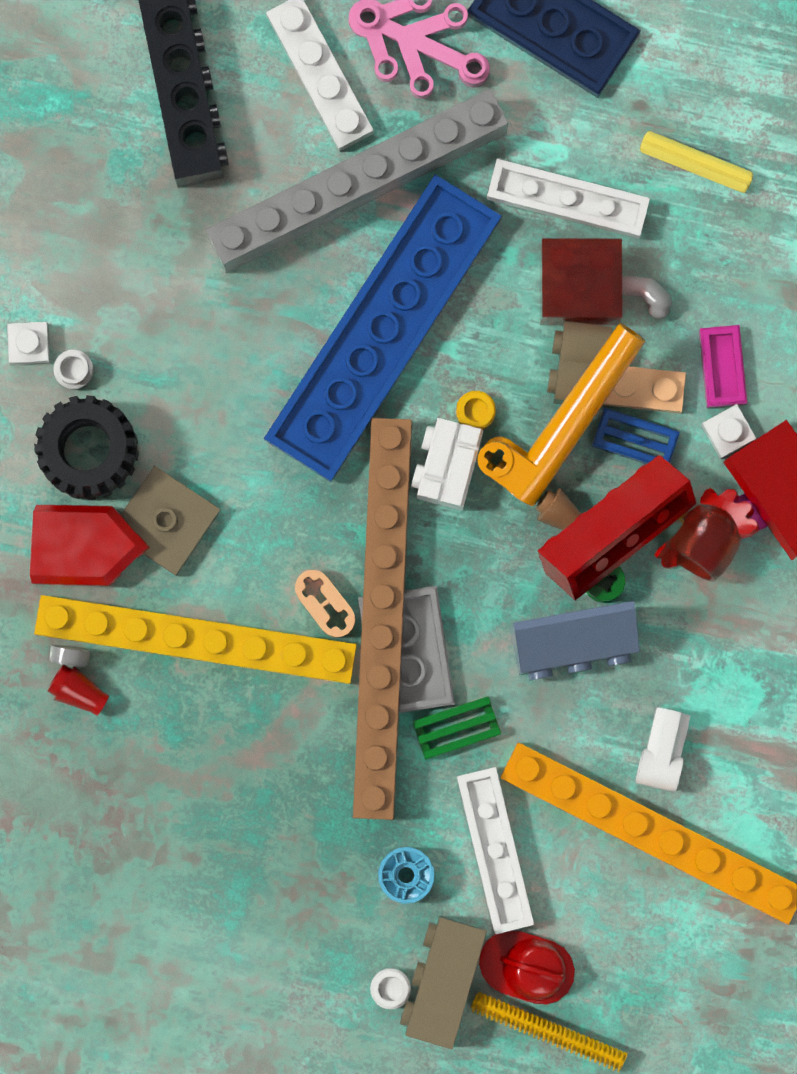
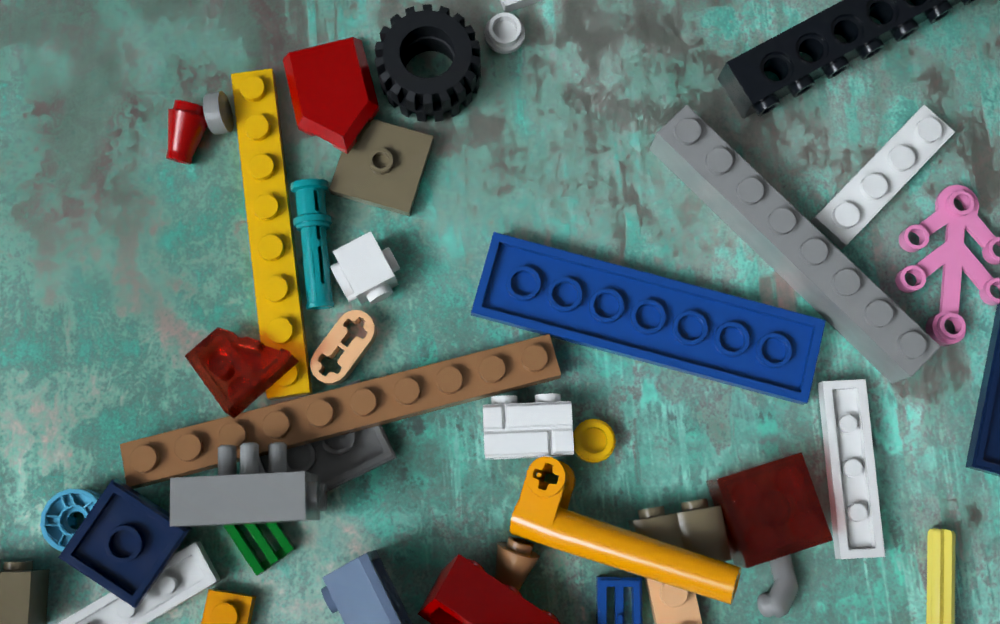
camera: 70 degrees right, 5 degrees down
none -> dark blue tile [58,478,192,608]
none -> light grey piece [170,442,327,527]
none -> clear red wing [185,327,299,418]
none -> teal pin [290,179,334,310]
none -> white brick [330,231,400,304]

